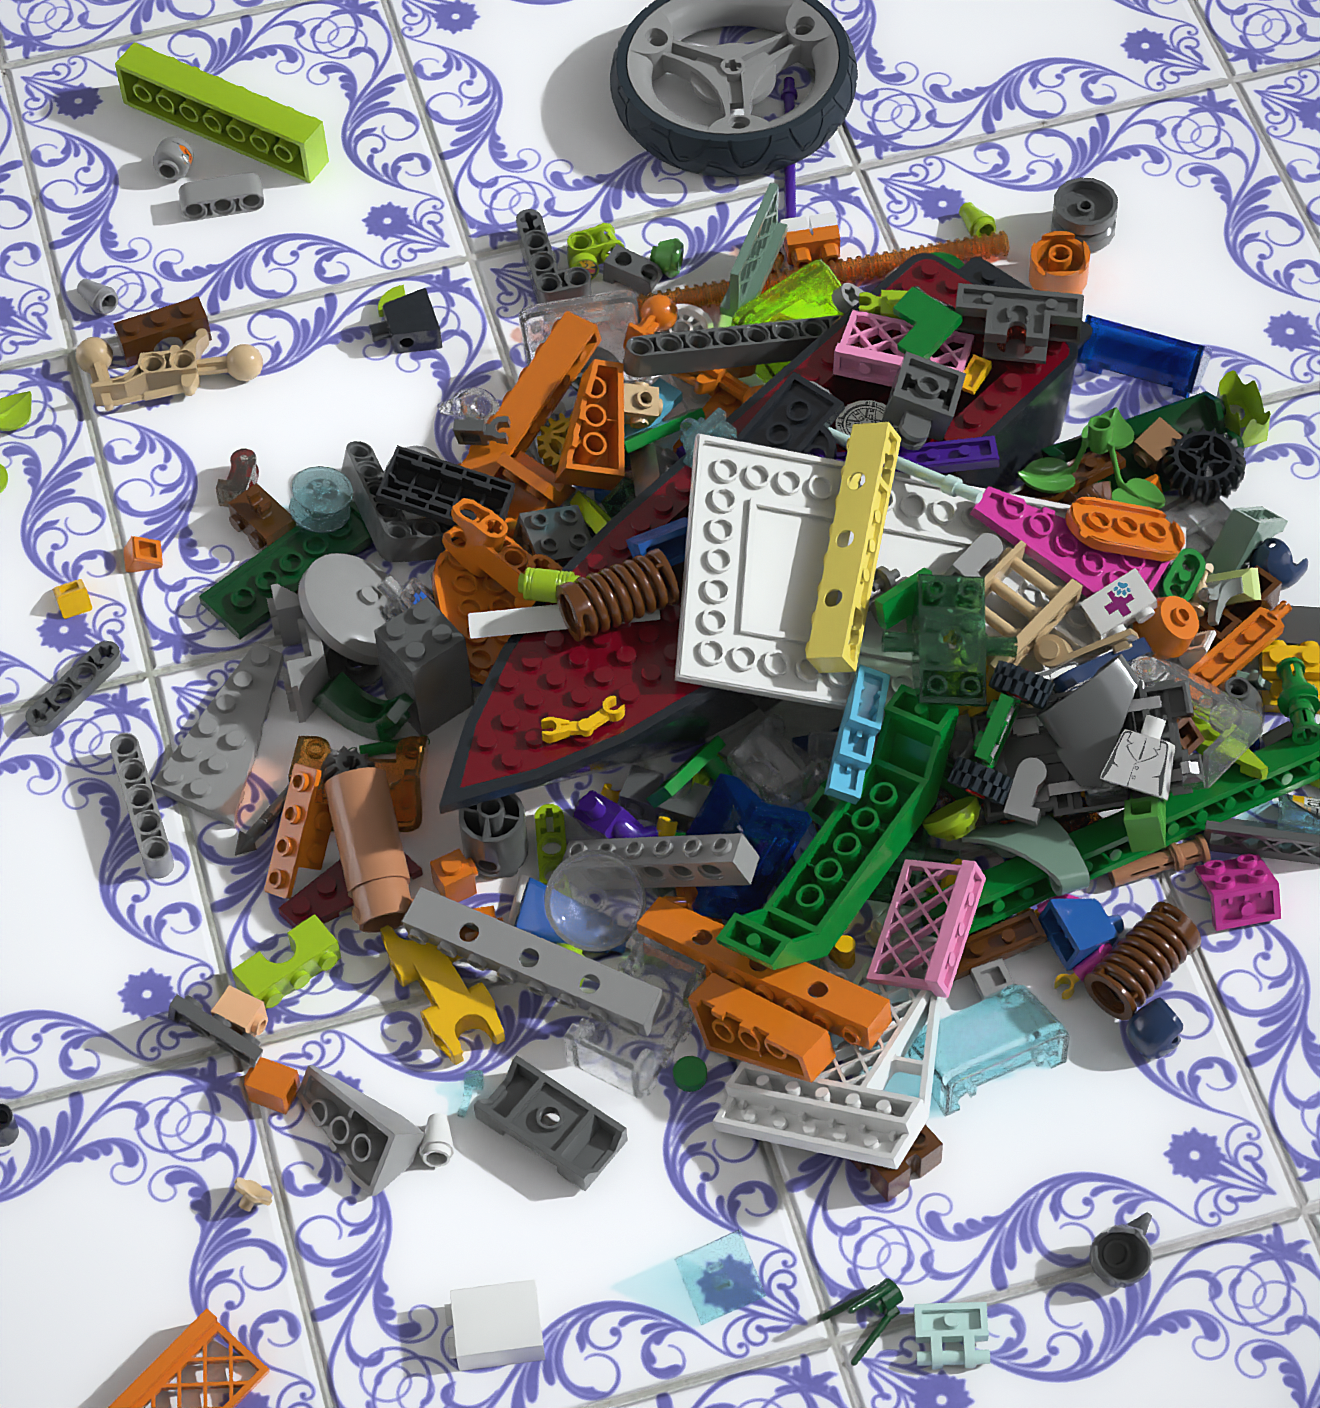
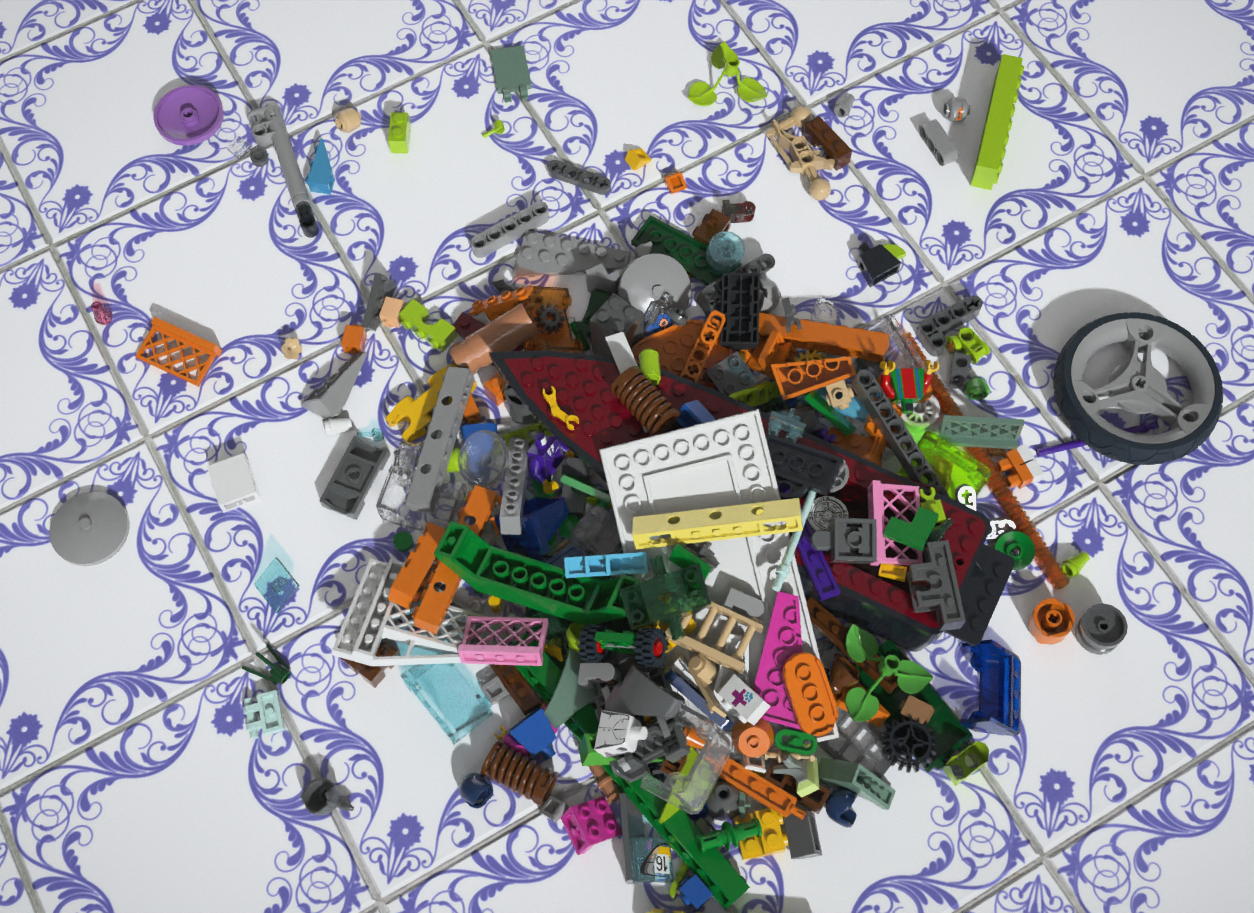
camera: 75 degrees right, 10 degrees up
none -> clear helmet [393,440,431,476]
none -> light grey tile [539,794,569,823]
none -> dark grey hat [667,307,688,327]
none -> torso [880,360,939,414]

